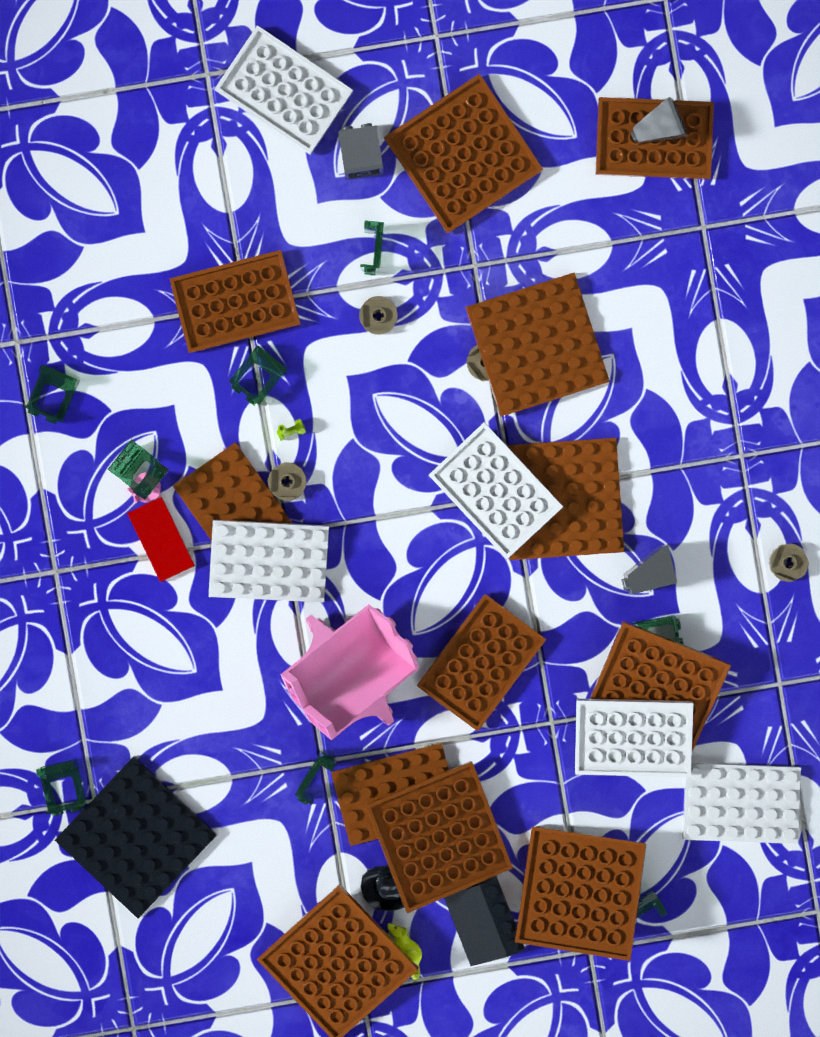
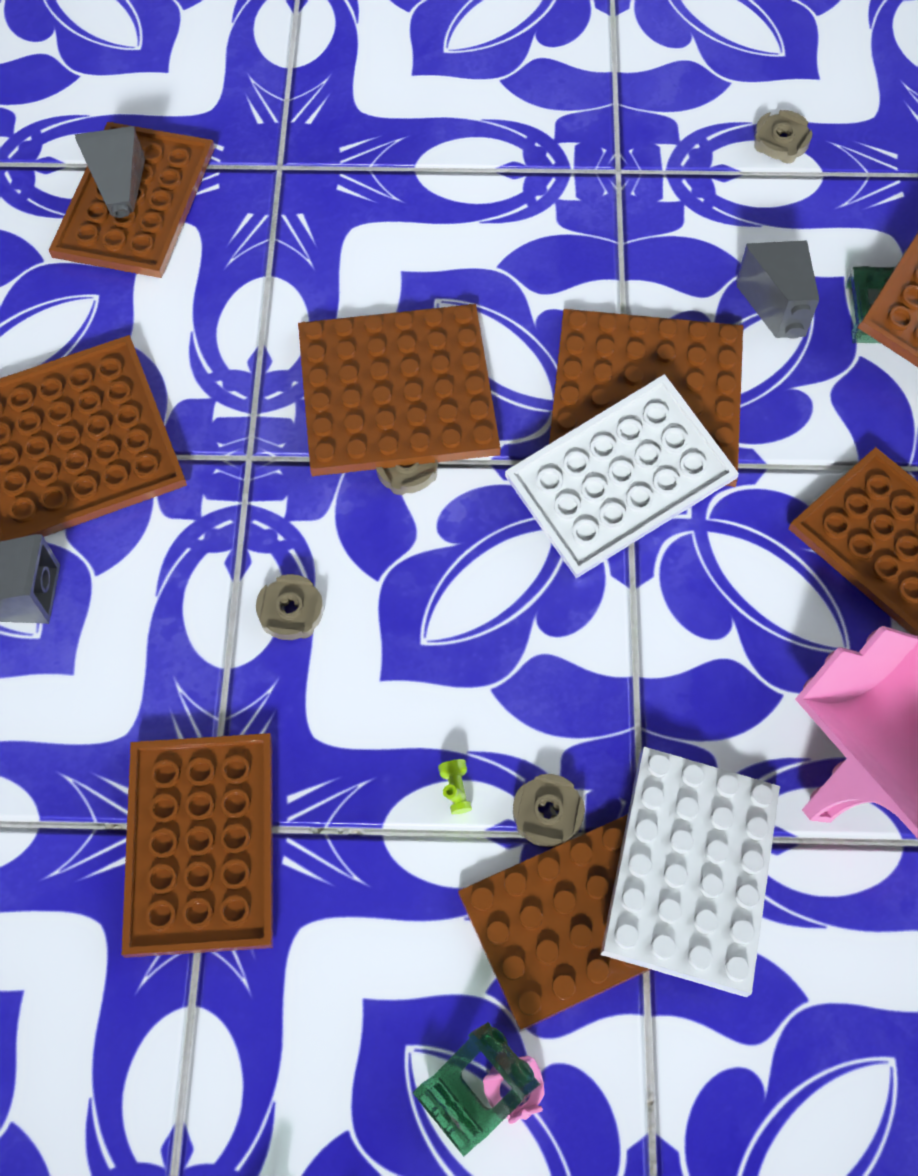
camera: 85 degrees left, 25 degrees down
red tile [127,497,195,582] -> none
window [229,345,288,406] -> none
clear green window [360,220,384,276] -> none

